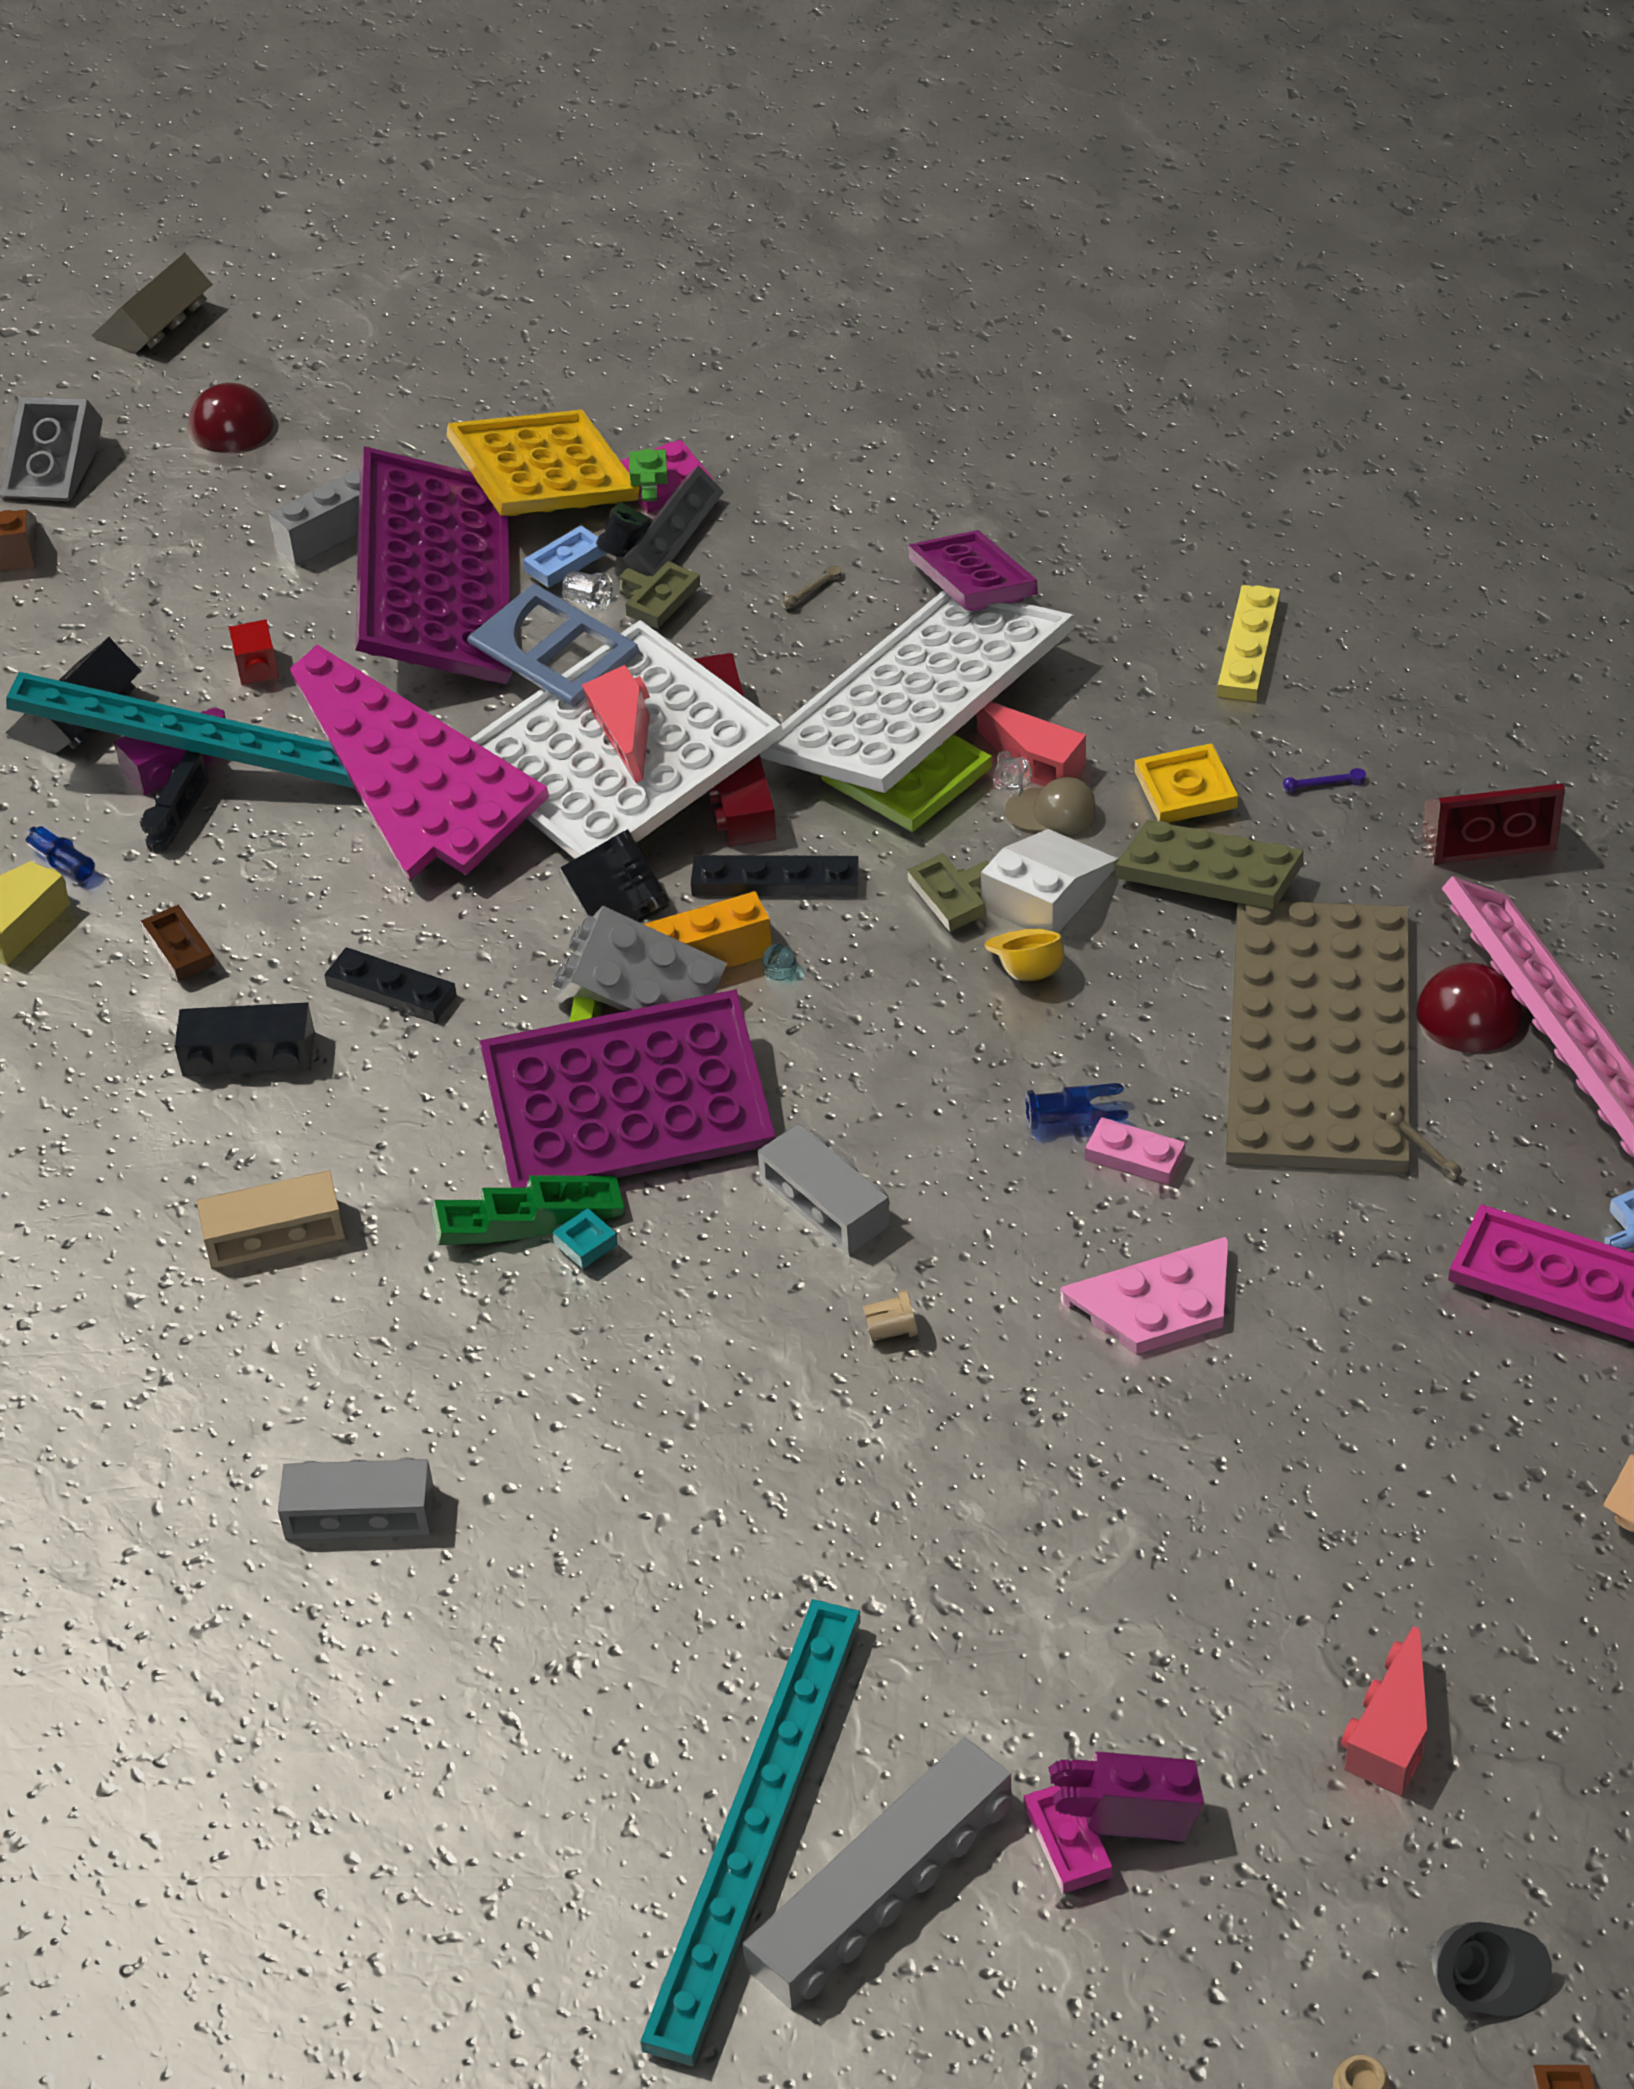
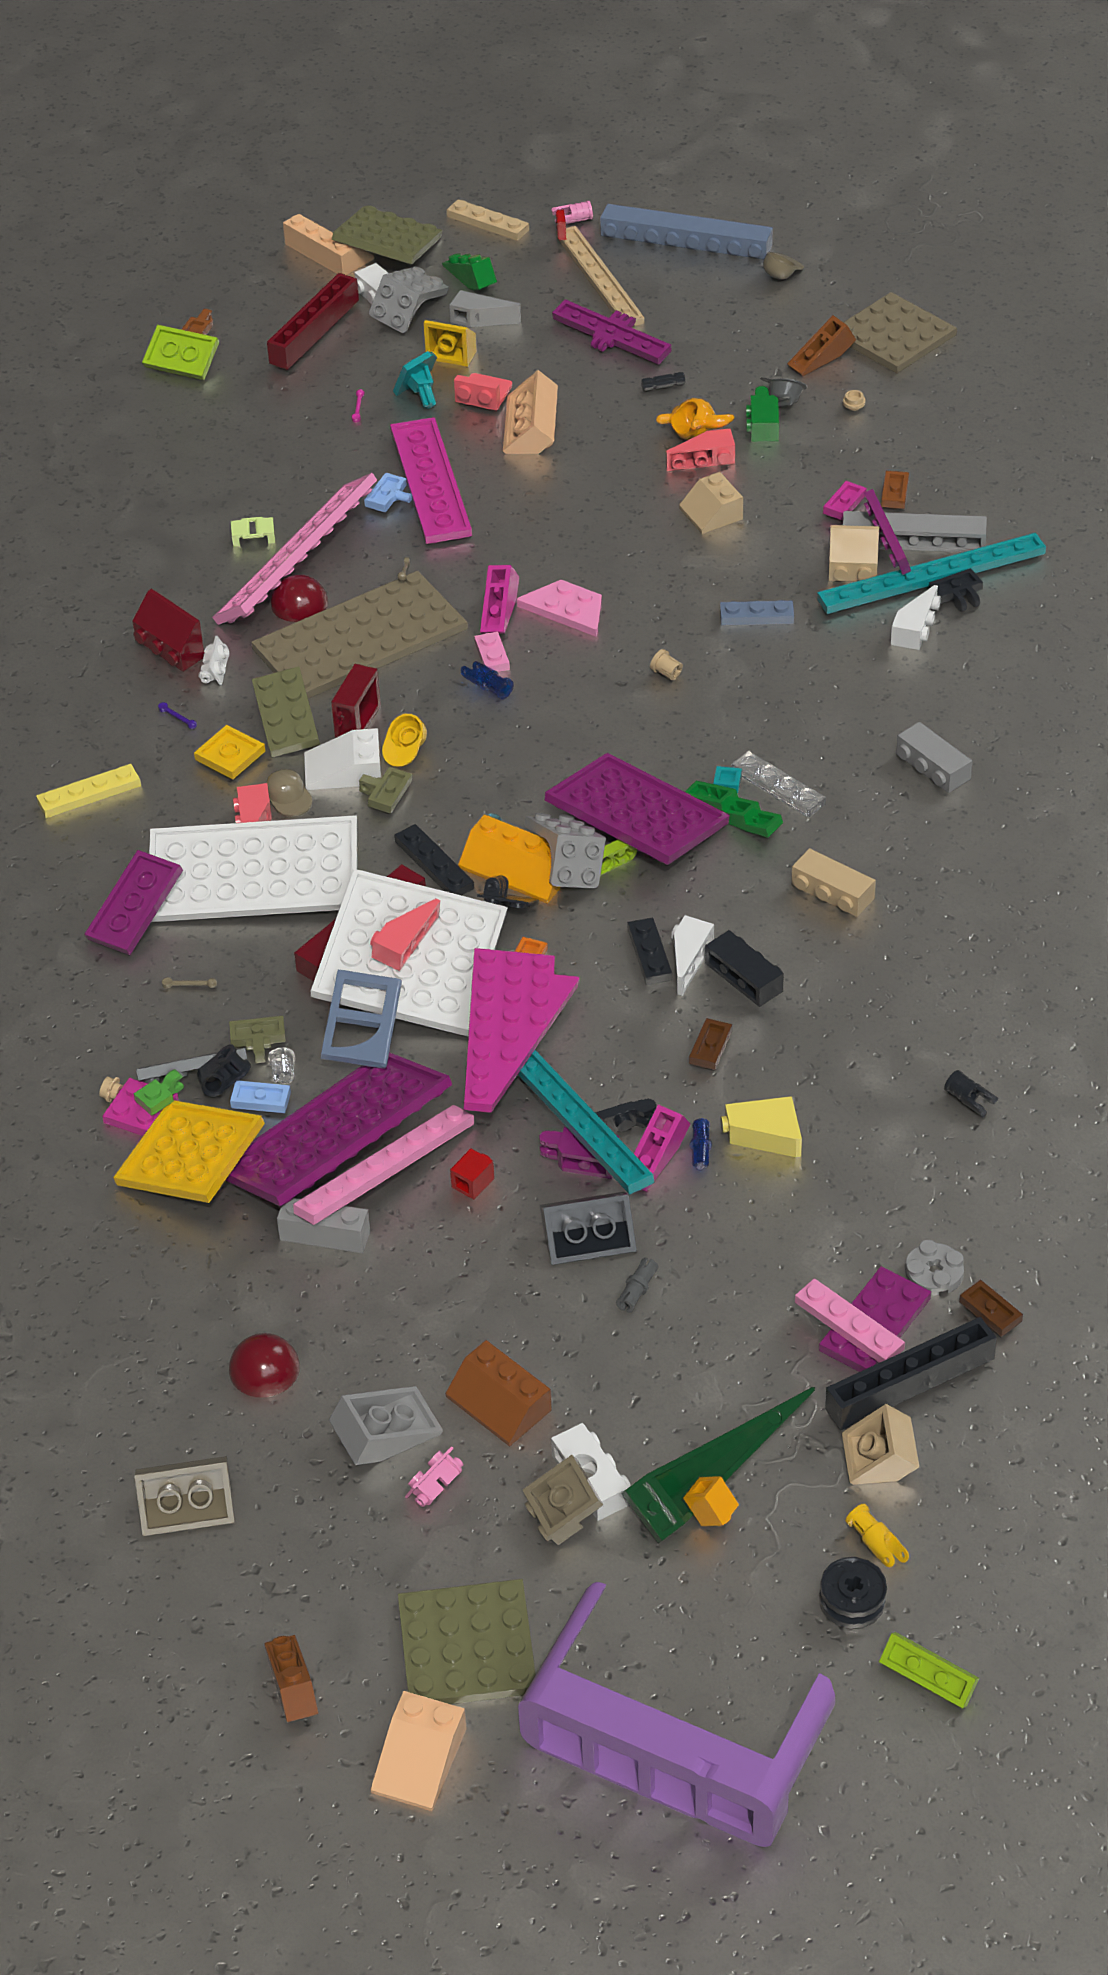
camera: 130 degrees left, 0 degrees up
light grey brick [758,1123,890,1255] -> none
clear plate [993,751,1032,797] -> none
magenta hinge [1048,1751,1205,1841] -> none
none -> tan plate [99,1076,123,1103]
none -> white hinge [199,636,229,685]
none -> bright pink plate [293,1105,474,1225]
none -> dark red window [331,664,381,738]
none -> dark pink slope [480,565,519,634]
none -> orange tile [514,937,548,955]
none -> dark pink slope [634,1104,691,1192]
none -> light orange piece [656,398,734,440]
none -> white slope [671,915,714,996]
none -> tan slope [679,472,743,534]
none -> sand blue plate [720,600,794,625]
none -> clear plate [732,751,826,817]
none -> green hinge [746,386,779,442]
none -> tan slope [829,525,879,582]
none -> magenta plate [864,489,911,574]
none -> dark orange plate [881,471,909,509]
none -> white slope [891,585,941,650]
none -> black hinge [929,568,983,612]

